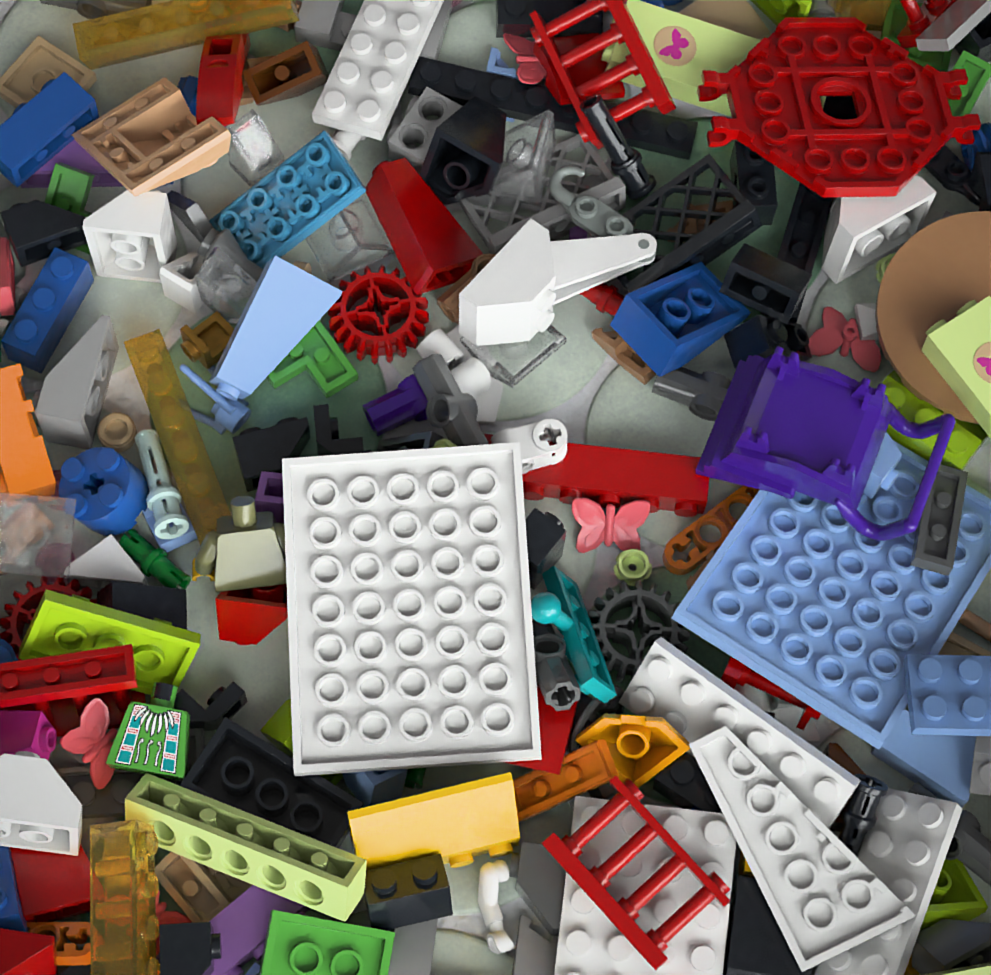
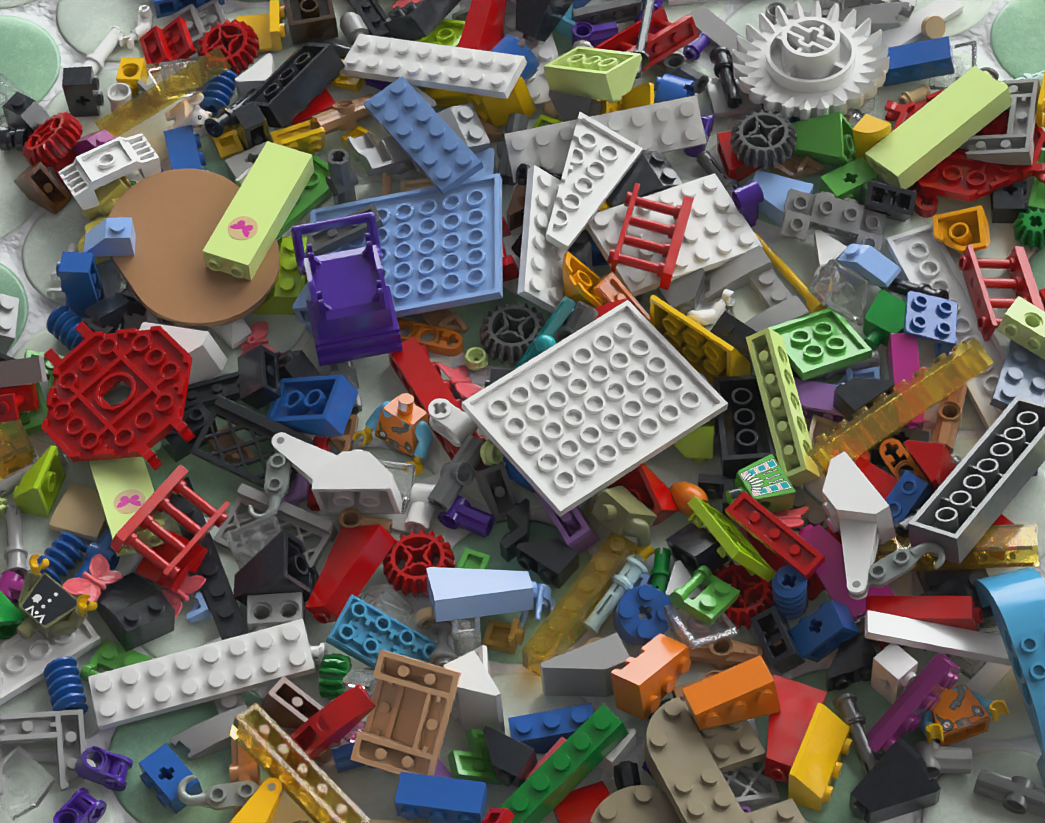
camera: 115 degrees left, 15 degrees down
black pin [580,95,657,199] -> none
none -> green gear [318,653,352,700]
none -> torso [352,393,433,476]
none -> orange animal [669,481,708,517]
none -> bright green plate [669,565,740,626]

